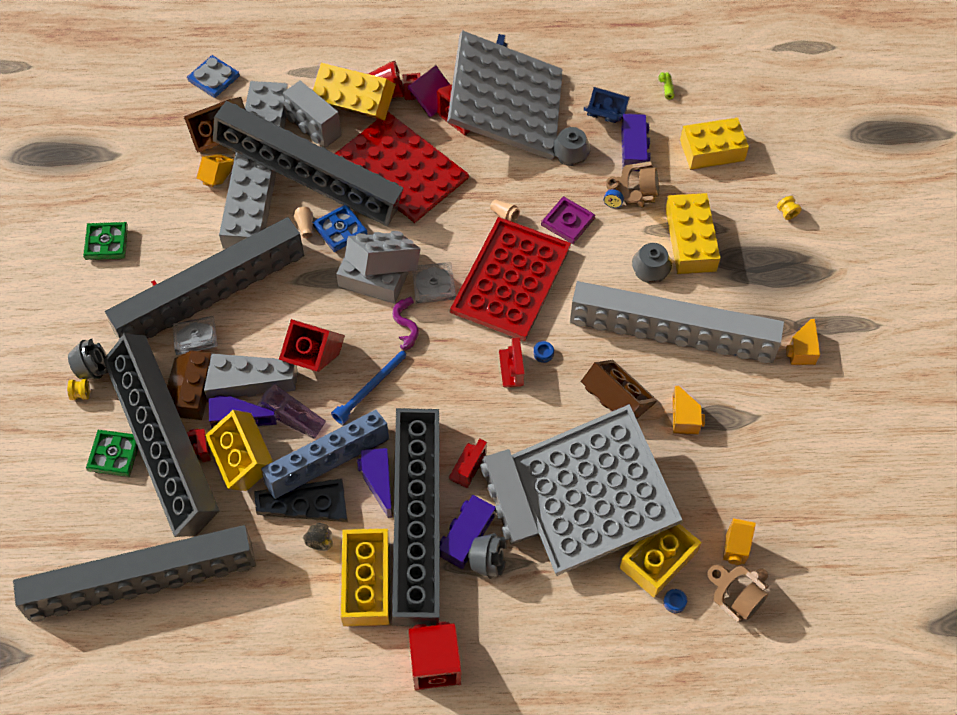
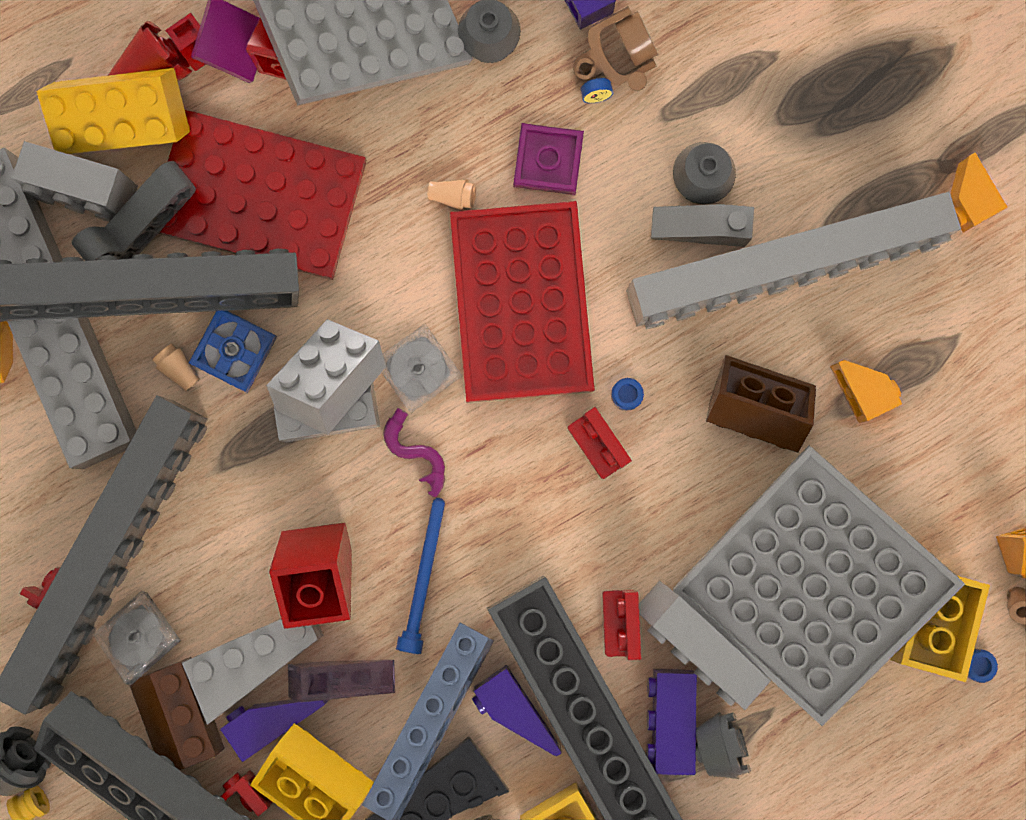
camera: 30 degrees left, 25 degrees up
yellow brick [665,193,720,274] -> none
none -> dark grey beam [72,161,196,261]
none -> light grey slope [651,204,754,247]

